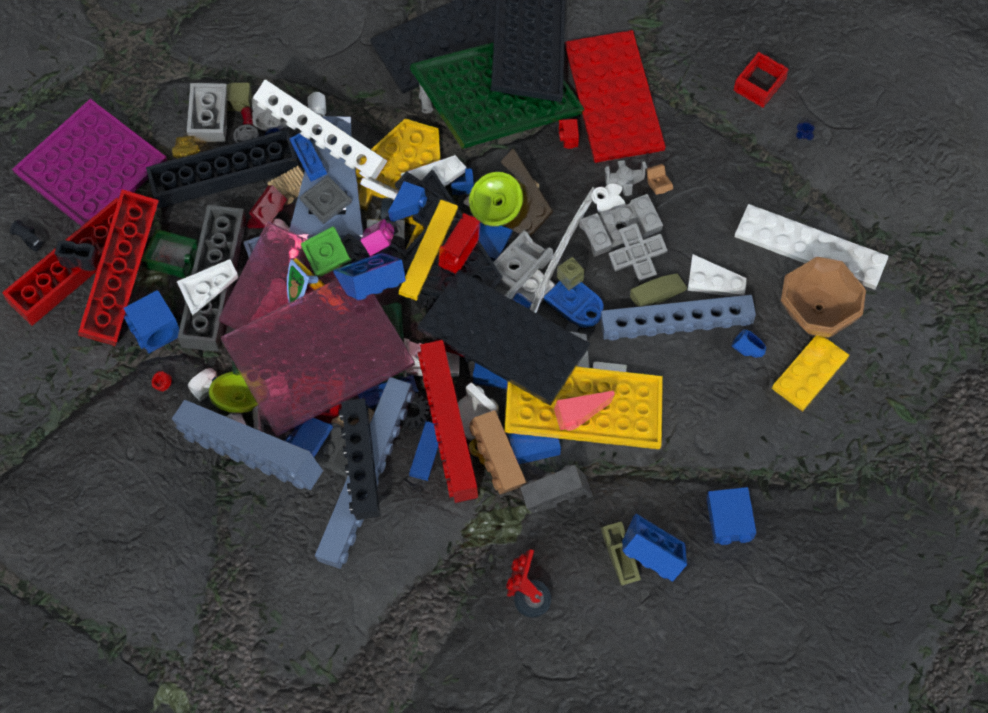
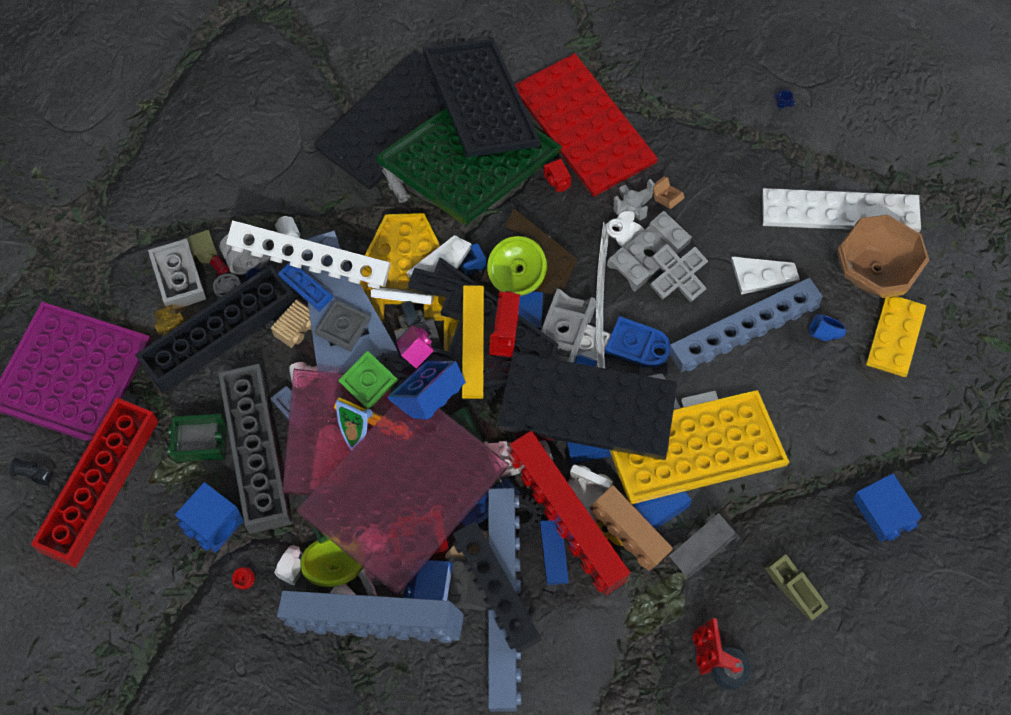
camera: 20 degrees left, 0 degrees up
black brick [55,240,100,271] -> none
red brick [78,189,159,346] -> none
white wing [177,259,238,316] -> none
dark red bracket [246,185,287,228] -> none
blue slope [388,181,427,222] -> none
coral slope [554,391,614,431] -> none
olive brick [557,257,584,291] -> none
blue slope [622,514,687,582] -> none
olive slope [630,273,687,307] -> none
red window [733,52,789,108] -> none

